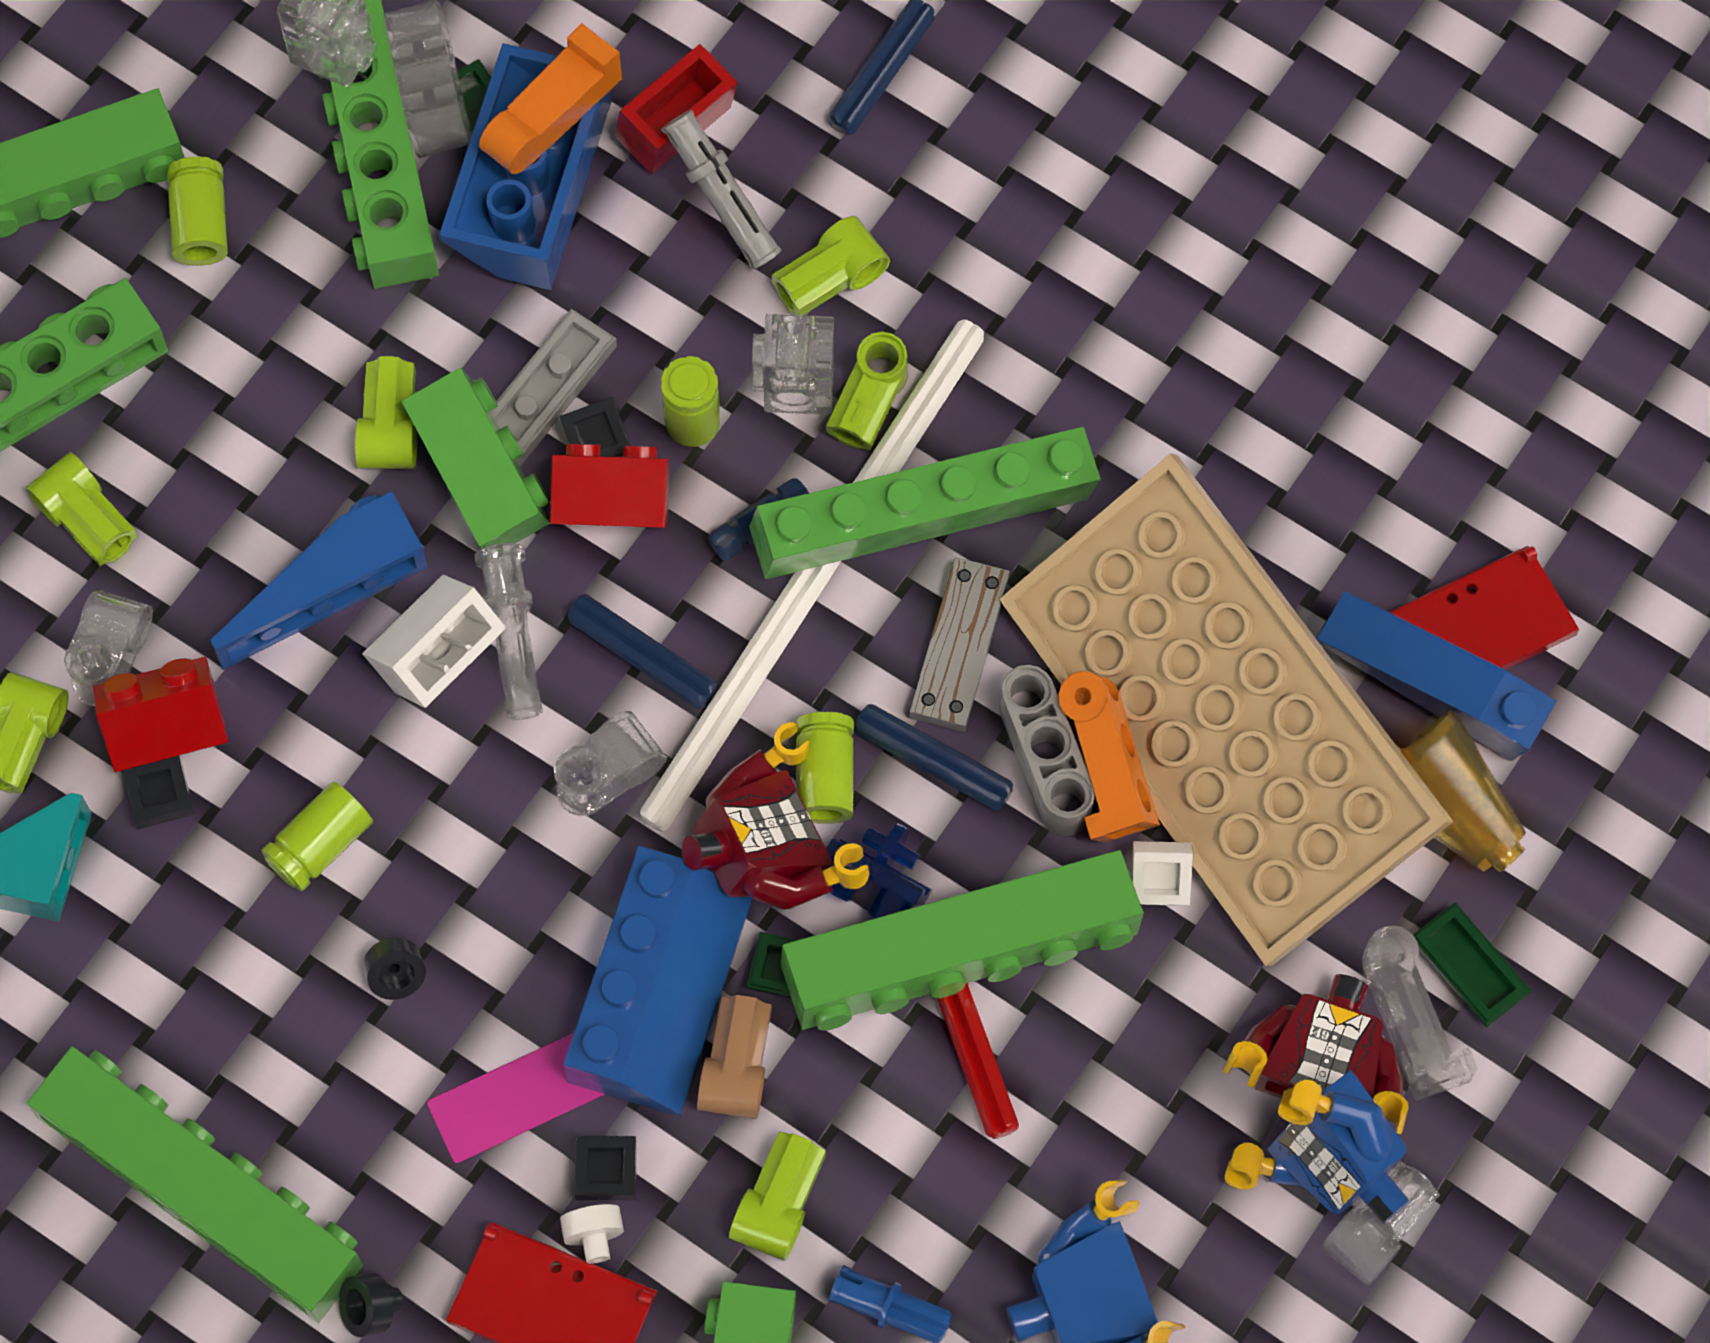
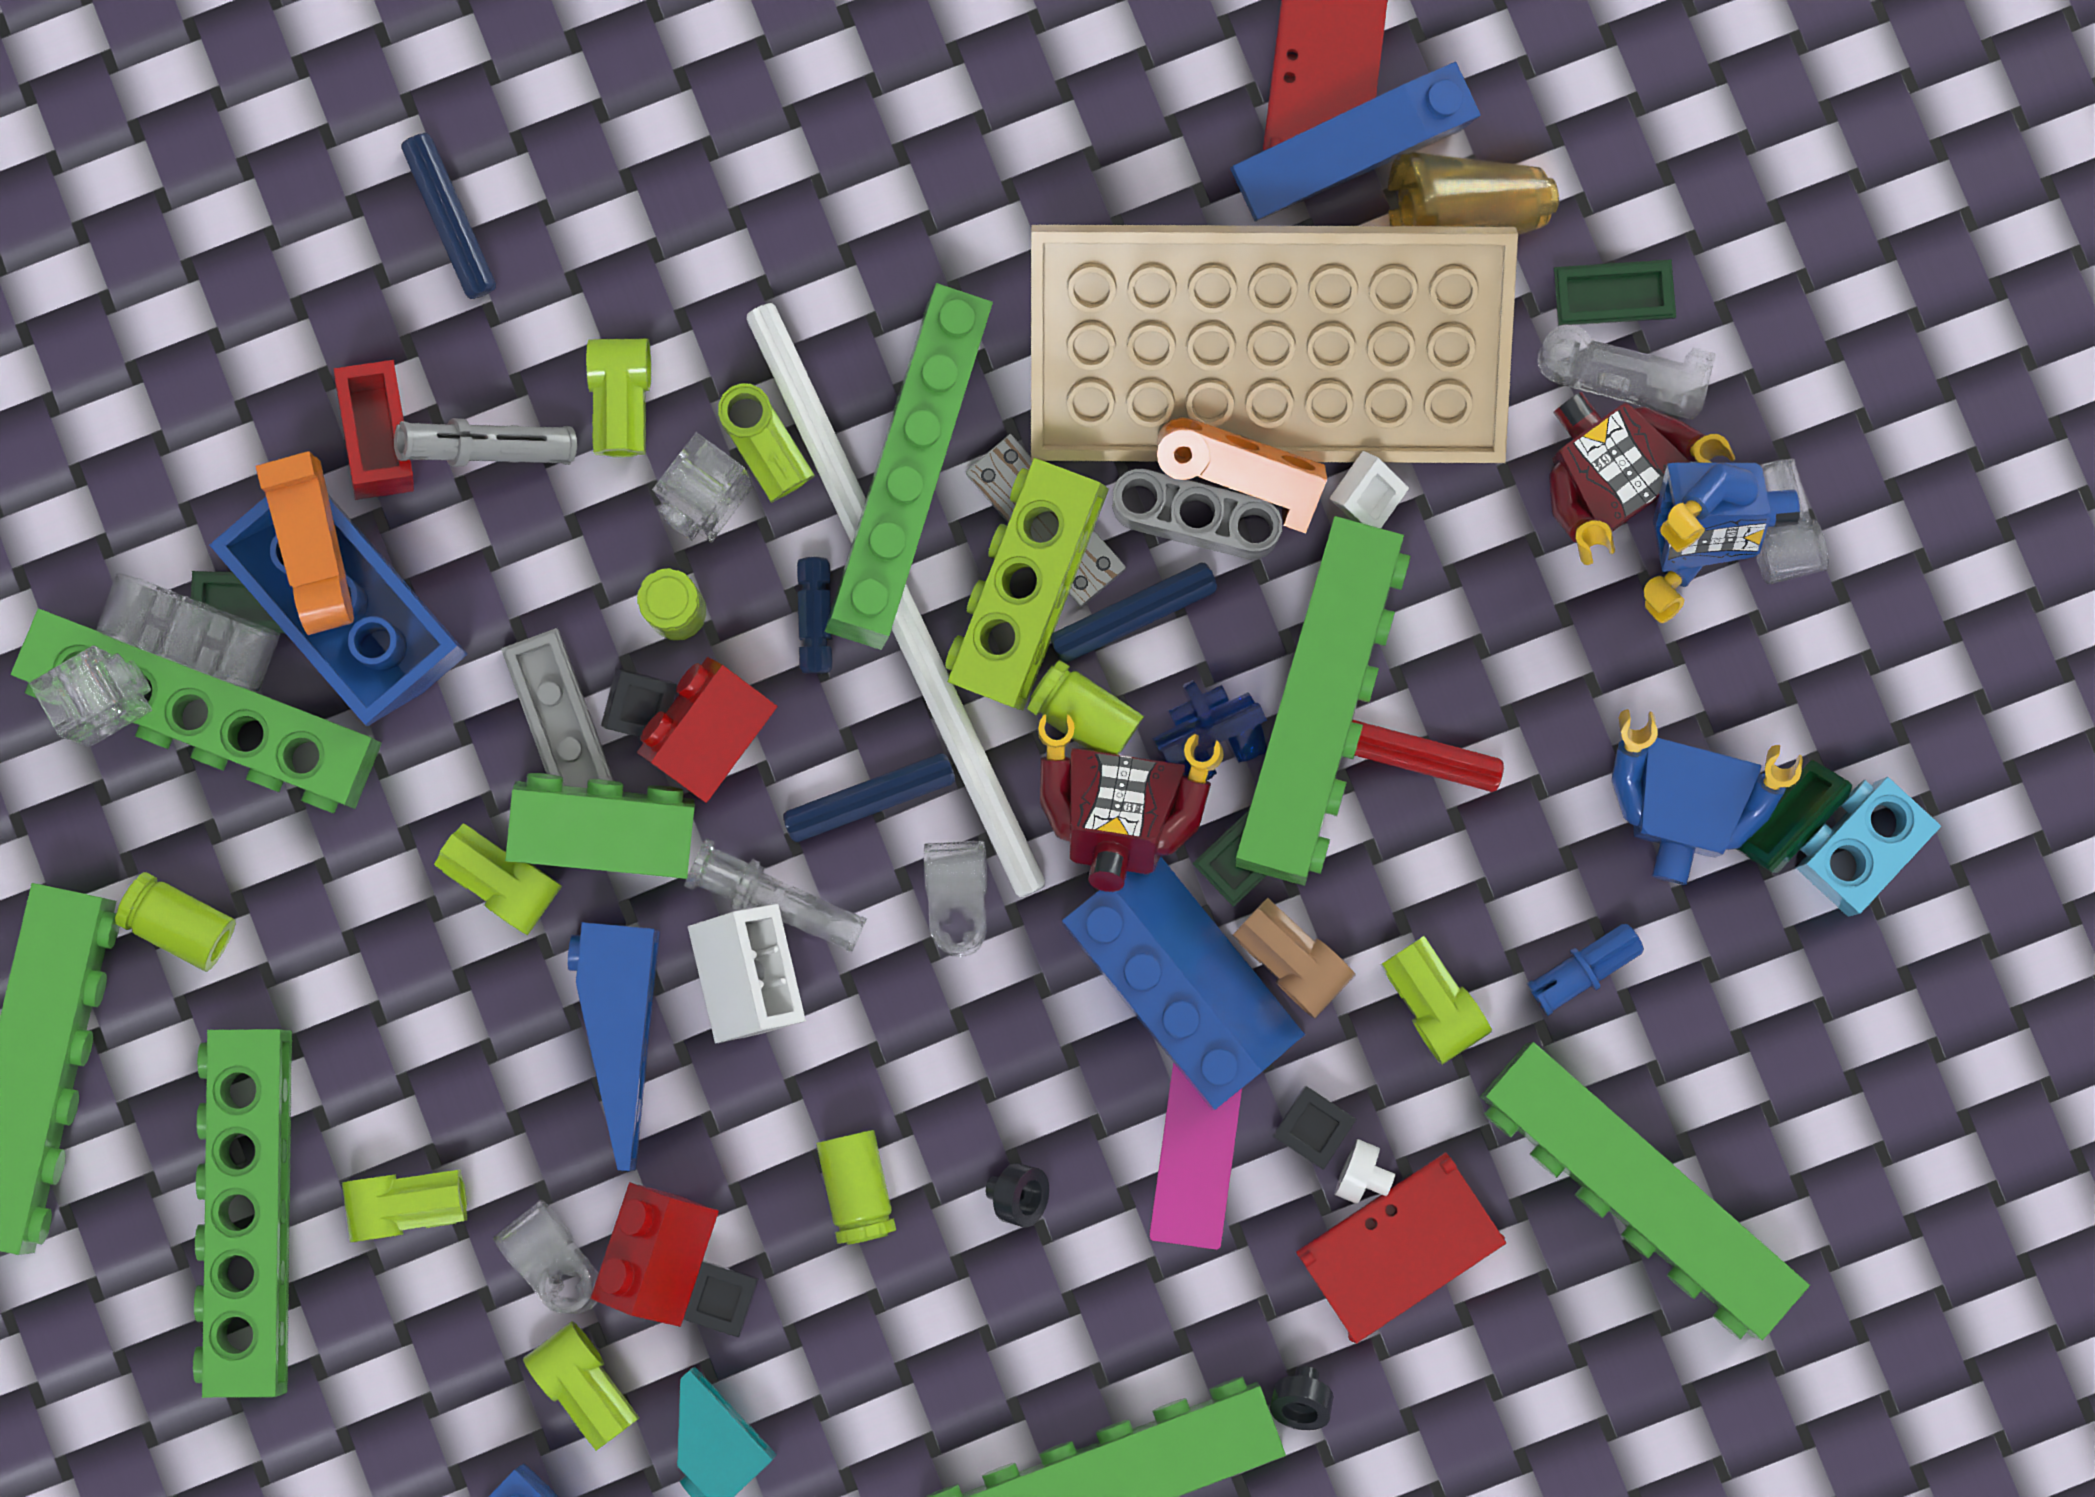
camera: 55 degrees left, 15 degrees up
none -> lime brick [945,458,1109,711]

